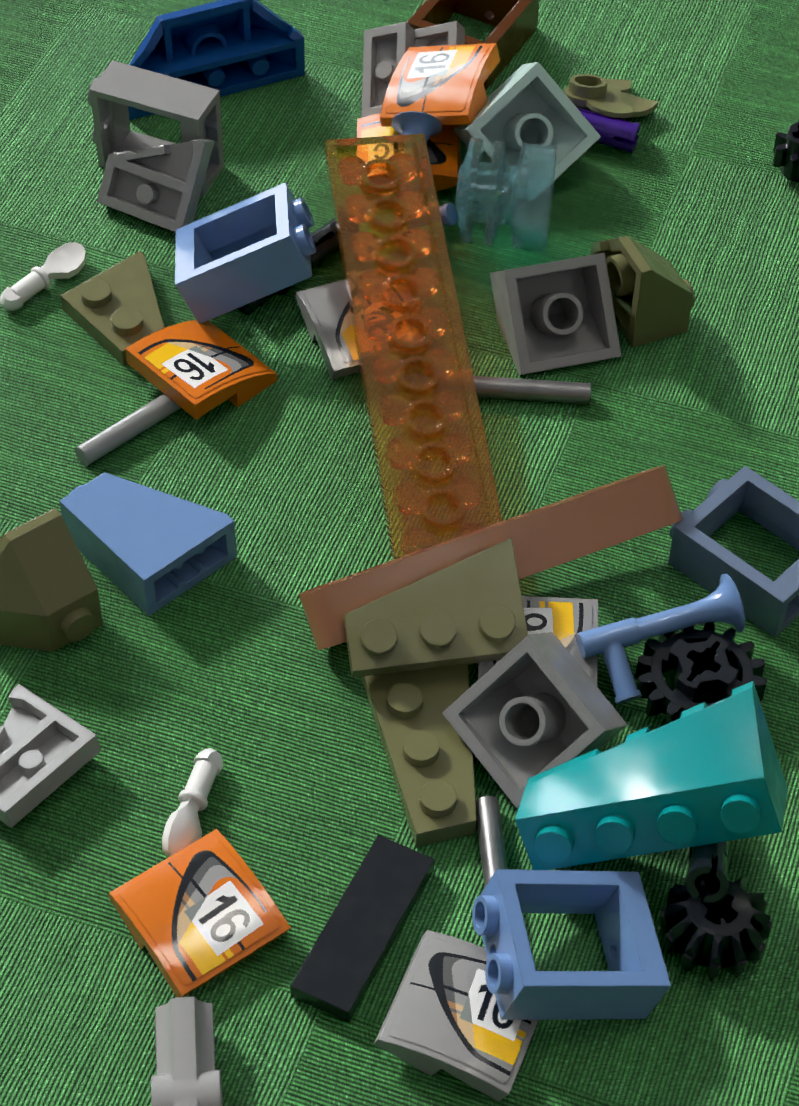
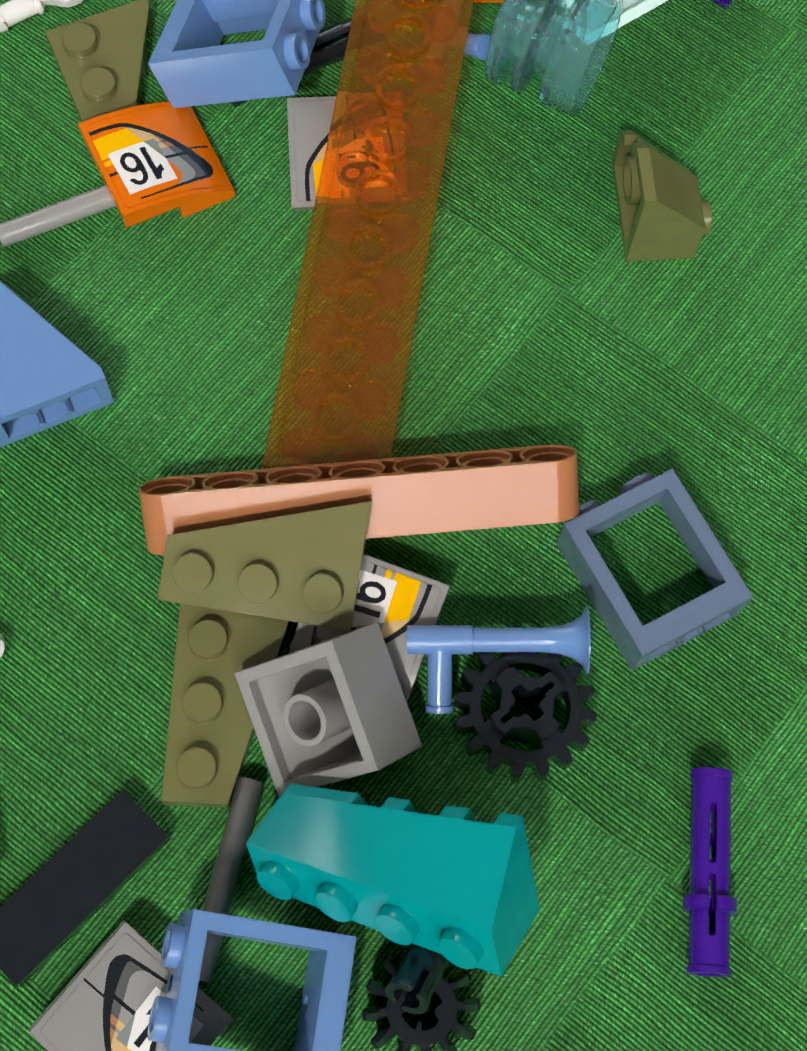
camera: 15 degrees right, 20 degrees up
flat silver bar [431,373,591,404] -> none
light grey slope [490,253,621,375] -> none

